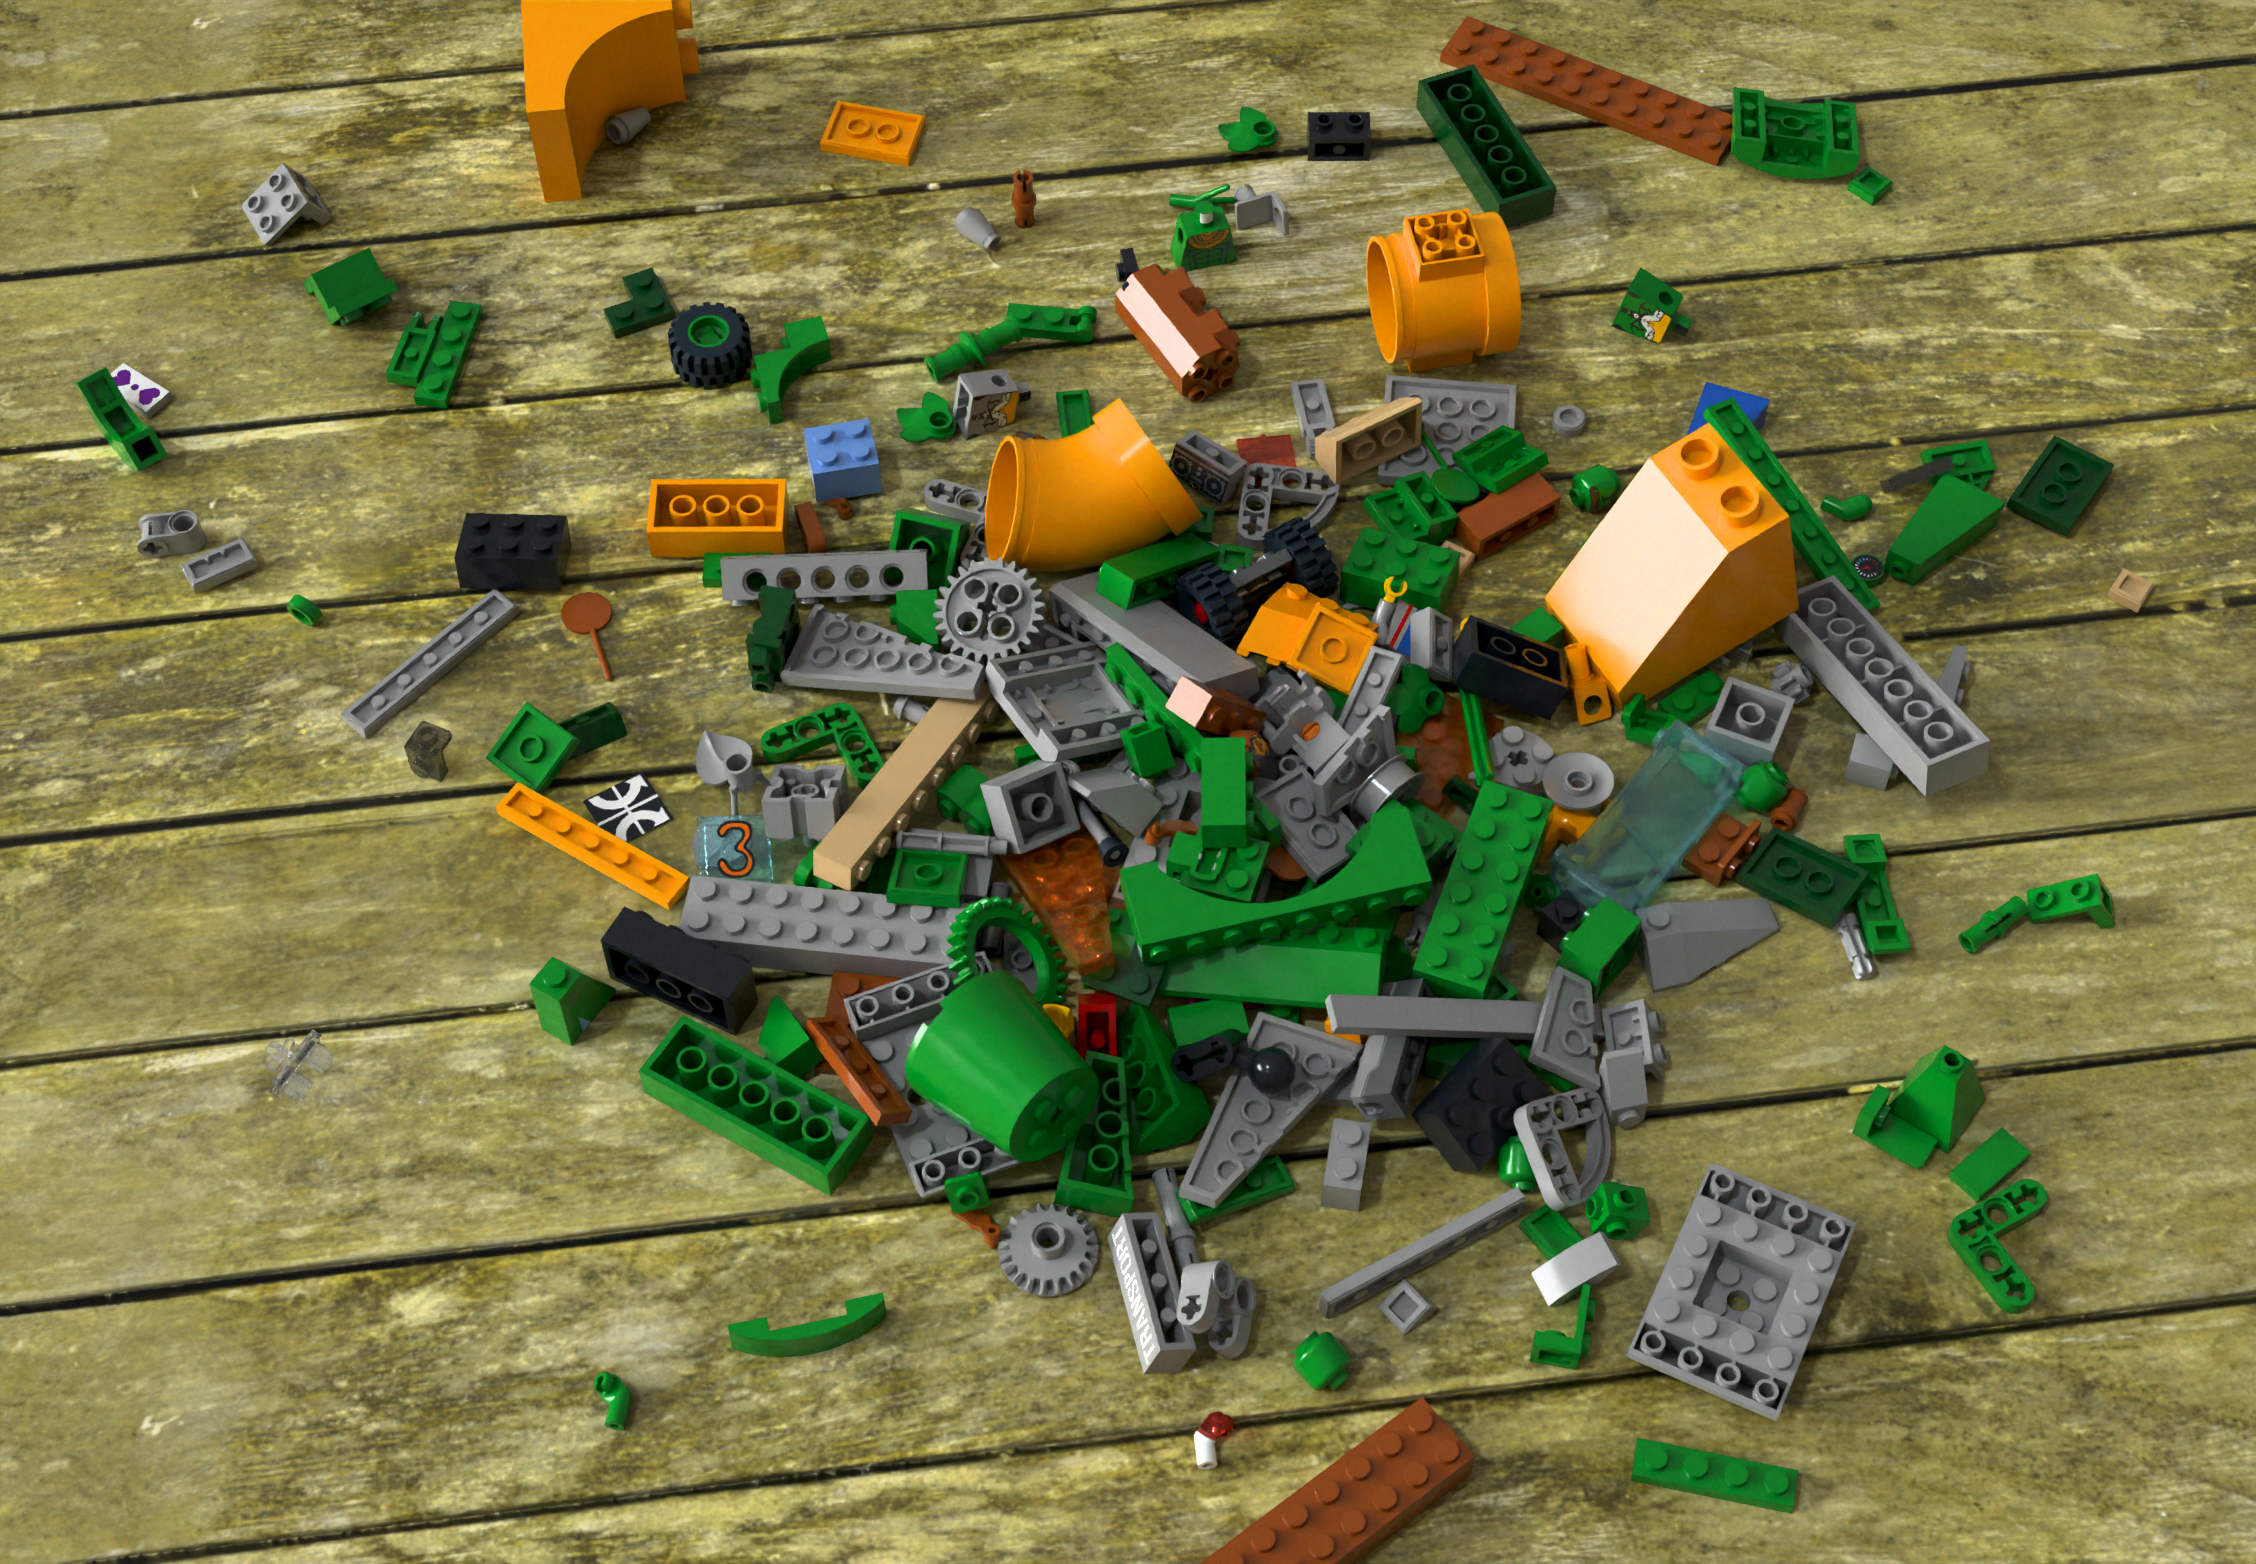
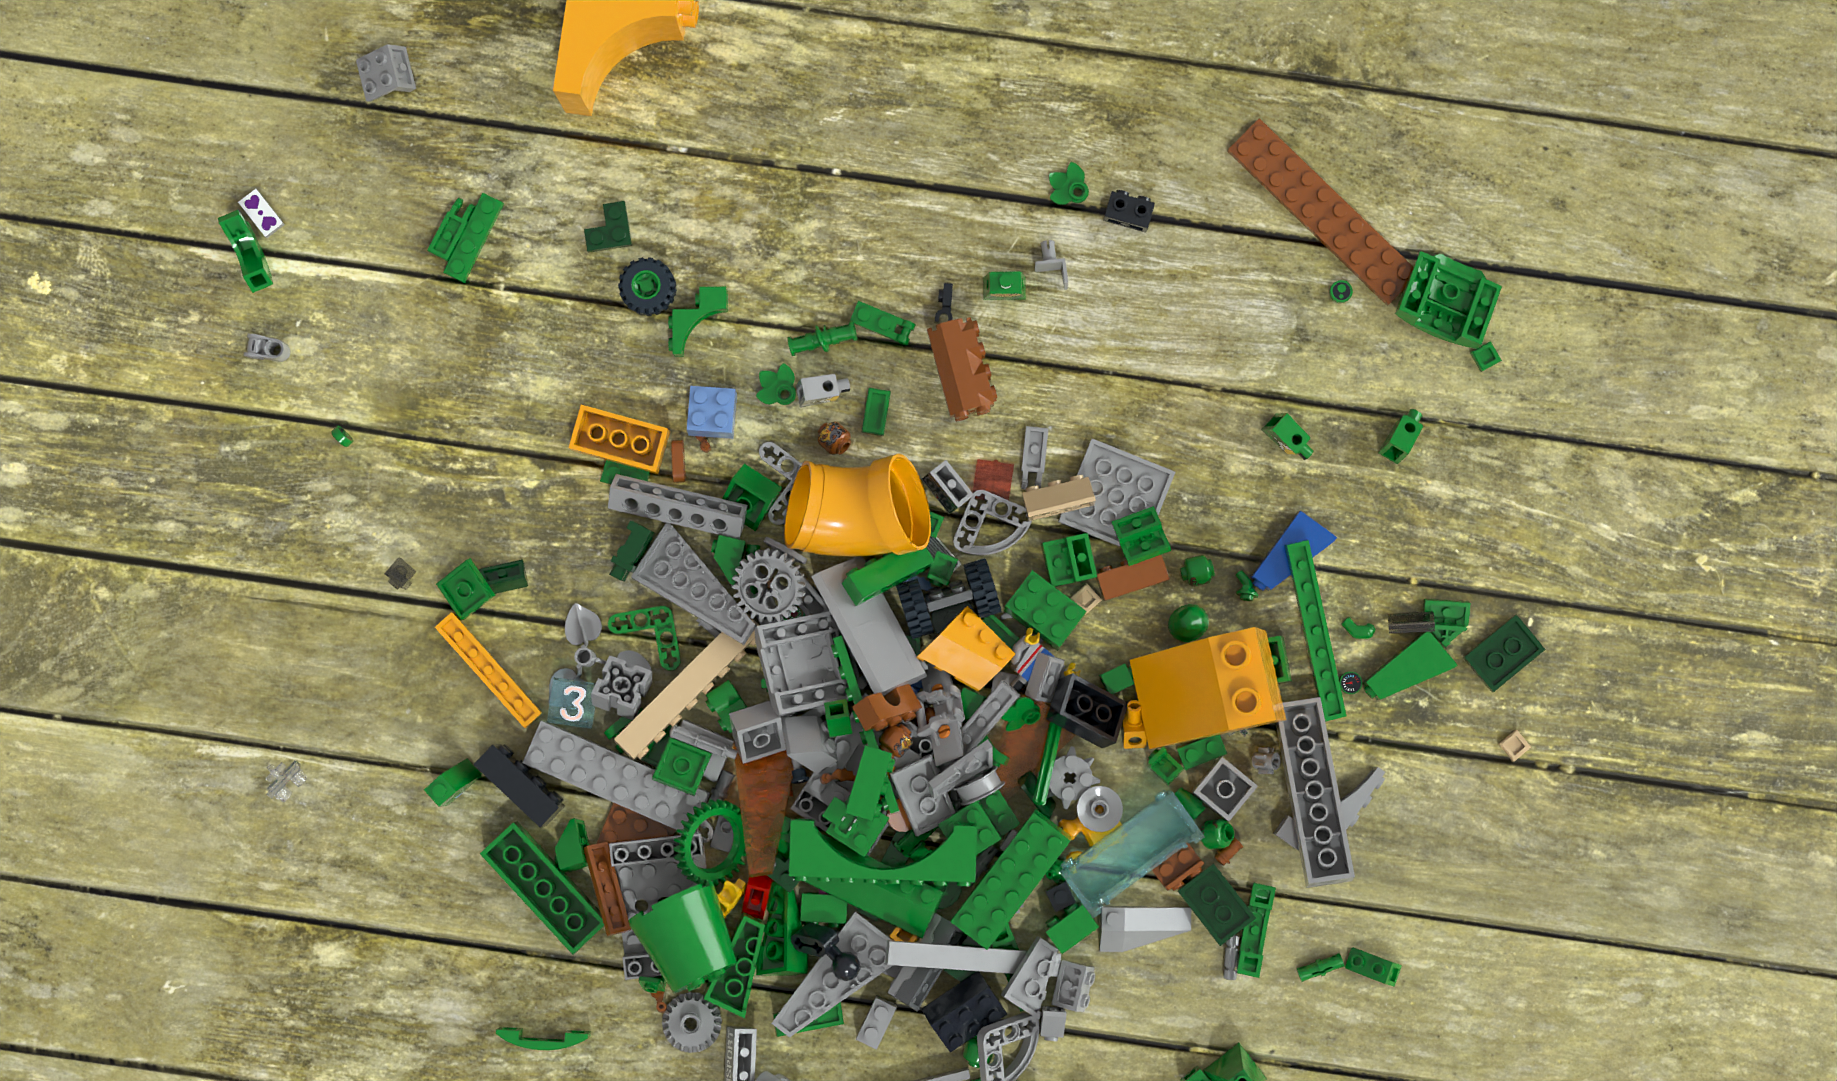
camera: 15 degrees right, 30 degrees up
light grey plate [180,537,259,594] -> none
green bracket [303,248,398,326] -> none
light grey tile [341,589,519,739] -> none
black brick [454,513,571,591] -> none
dark orange piece [561,592,612,681] -> none
sticker [583,772,673,842] -> none
green arm [594,1371,632,1430] -> none
light grey cone [605,106,651,144] -> none
light orange tile [820,100,926,166] -> none
light grey cone [955,206,1001,251] -> none
dark orange pin [1011,170,1036,229] -> none
light grey pin [1152,1168,1200,1279] -> none
green plant [1169,184,1236,209] -> none
light orange tile [1285,603,1379,697] -> none
light orange cylinder [1366,208,1521,372] -> none
dark green brick [1416,64,1556,228] -> none
green piece [1421,426,1479,504] -> none
light grey tile [1552,405,1586,438] -> none
none -> tile [1329,280,1353,303]
none -> green torso [1378,409,1423,464]

